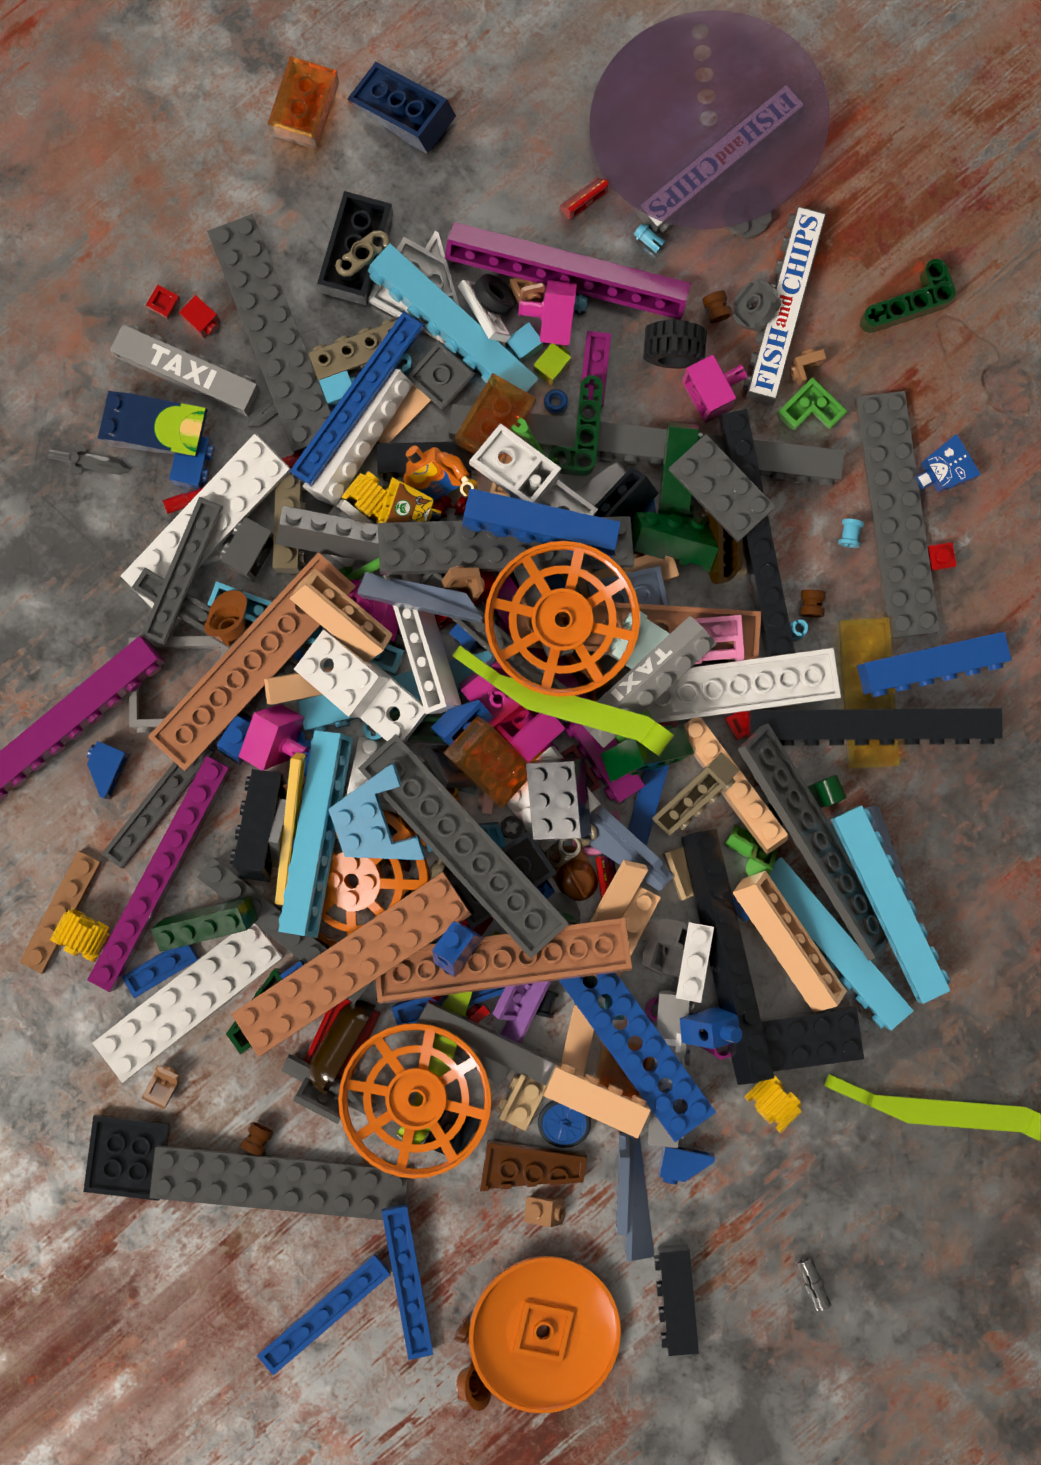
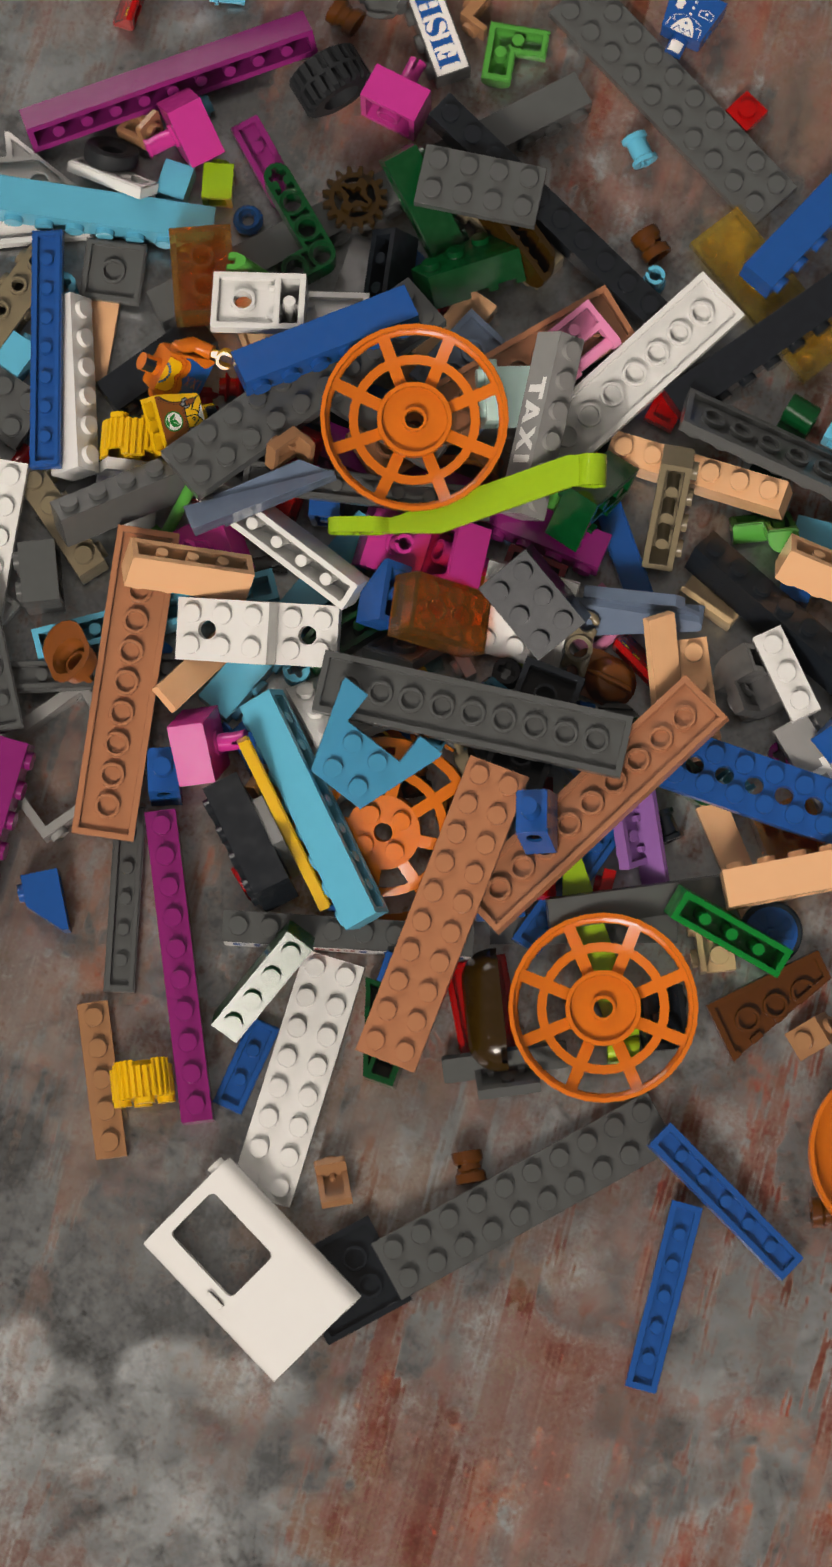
camera: 30 degrees left, 5 degrees down
none -> white piece [144,1157,362,1382]
none -> dark brown gear [322,166,388,233]
none -> green brick [664,884,793,978]

